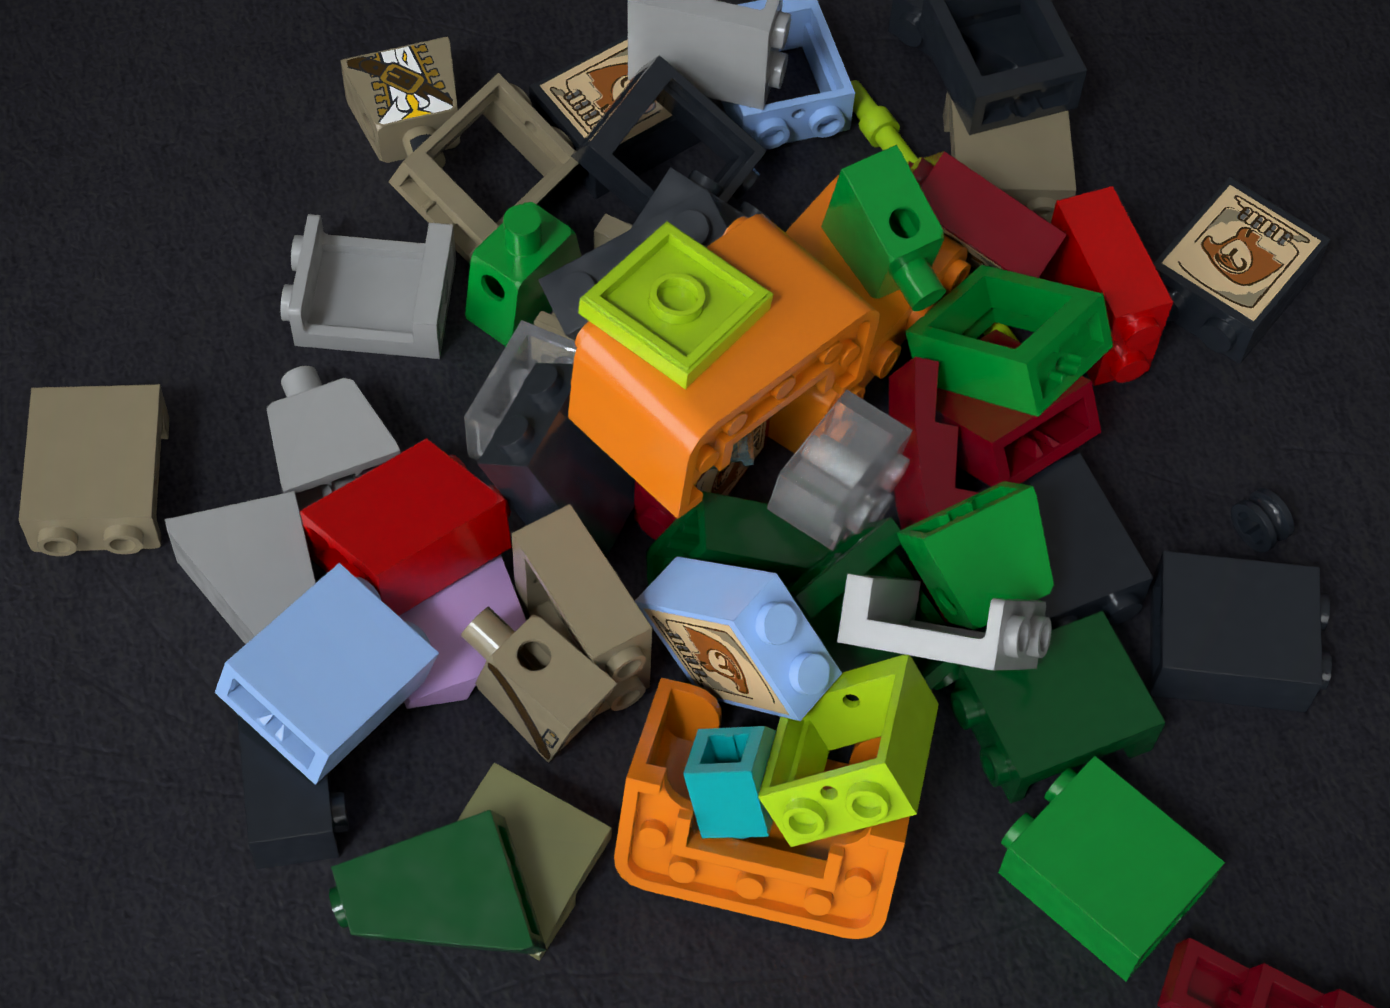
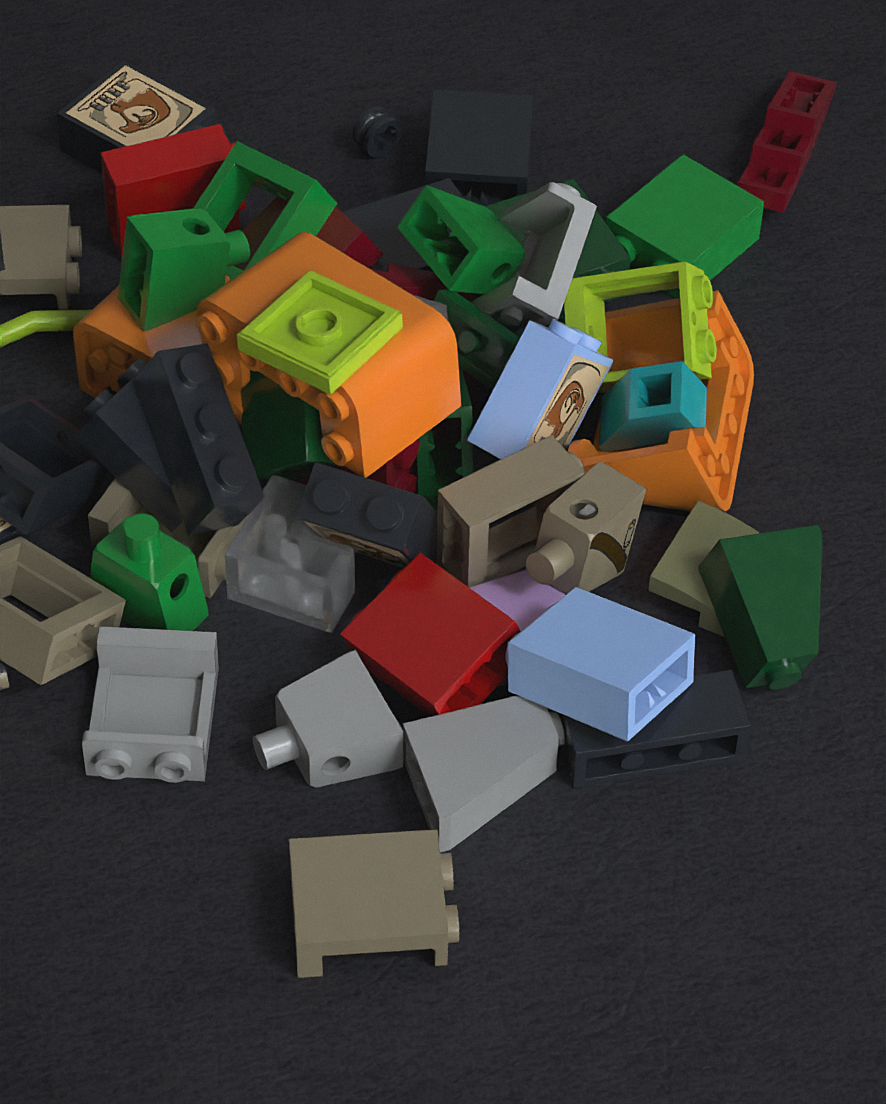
camera: 90 degrees left, 10 degrees down
dark red brick [907,151,1067,278] -> none

